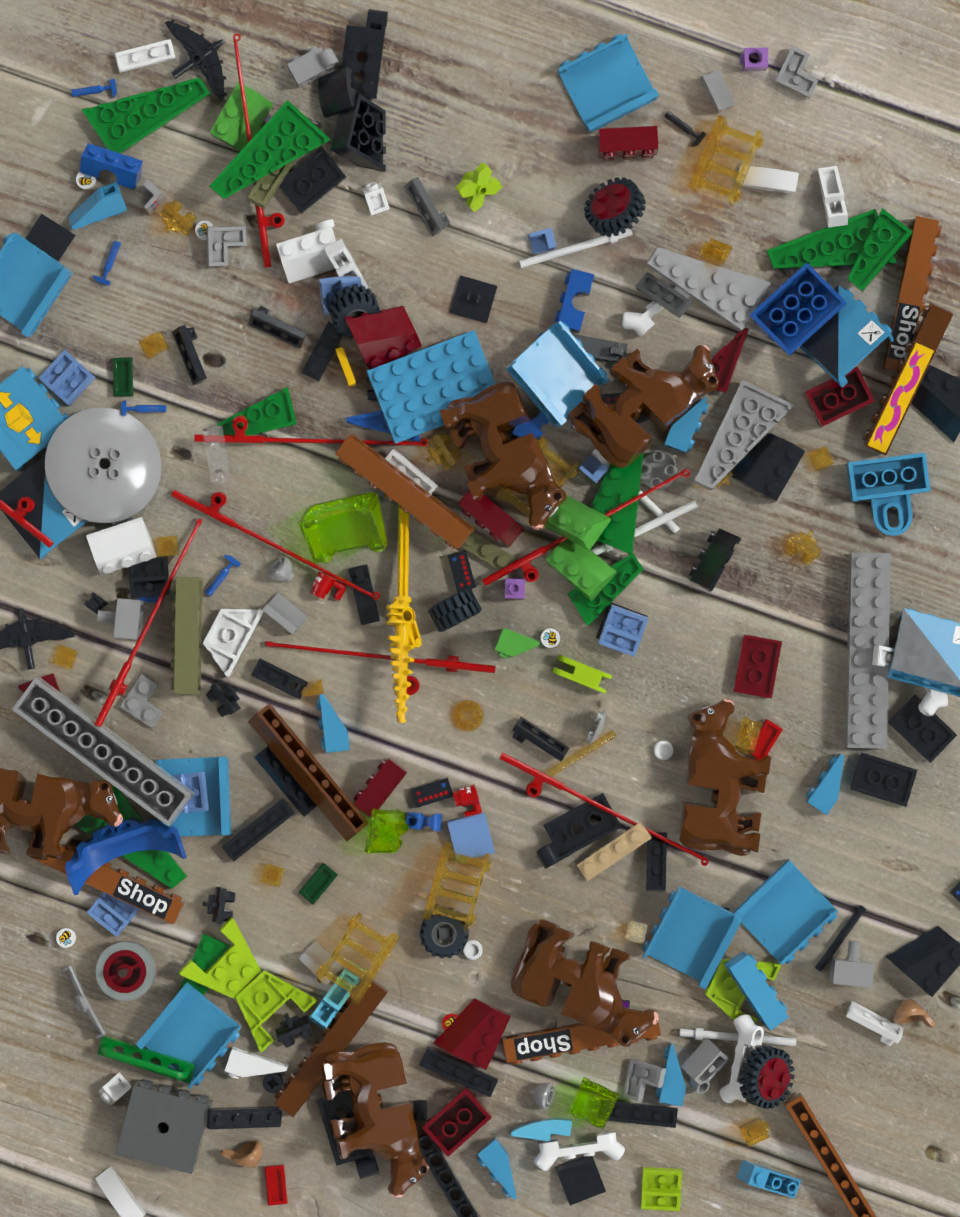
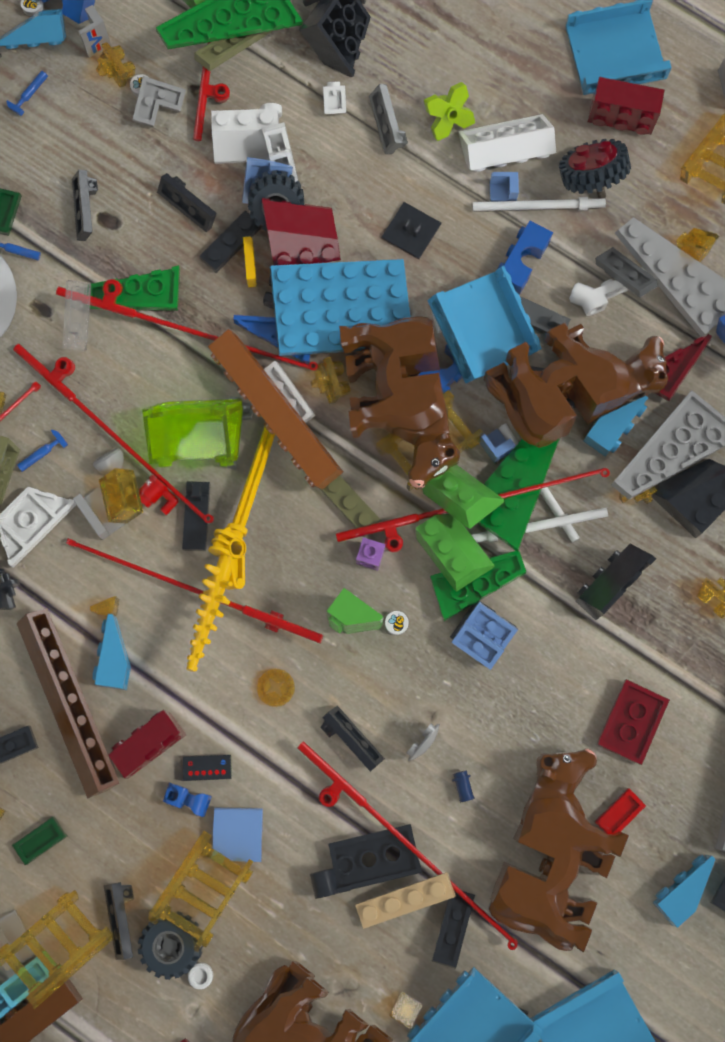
camera: 10 degrees right, 10 degrees down
clear yellow slope [139,332,169,359] -> none
black plate [251,658,309,700] -> none
black plate [254,746,317,817] -> none
black plate [279,147,347,214] -> none
clear neon green slope [364,808,409,853] -> none
red tile [406,676,420,695] -> none
black wheel [428,589,482,632] -> none
black tile [447,550,476,593] -> none
red piece [453,784,482,817] -> none
dark red wedge [458,489,524,547] -> none
clear yellow bar [547,730,617,777] -> none
lime piece [552,654,613,694] -> none
light grey dish [641,450,677,490] -> none
white tile [654,741,673,760] -> none
black piece [664,111,706,147] -> none
clear yellow hips [735,717,762,754] -> none
none -> clear yellow brick [99,468,143,523]
none -> black hinge [103,882,134,960]
none -> dark blue pin [452,770,475,803]
none -> white slope [458,114,556,172]

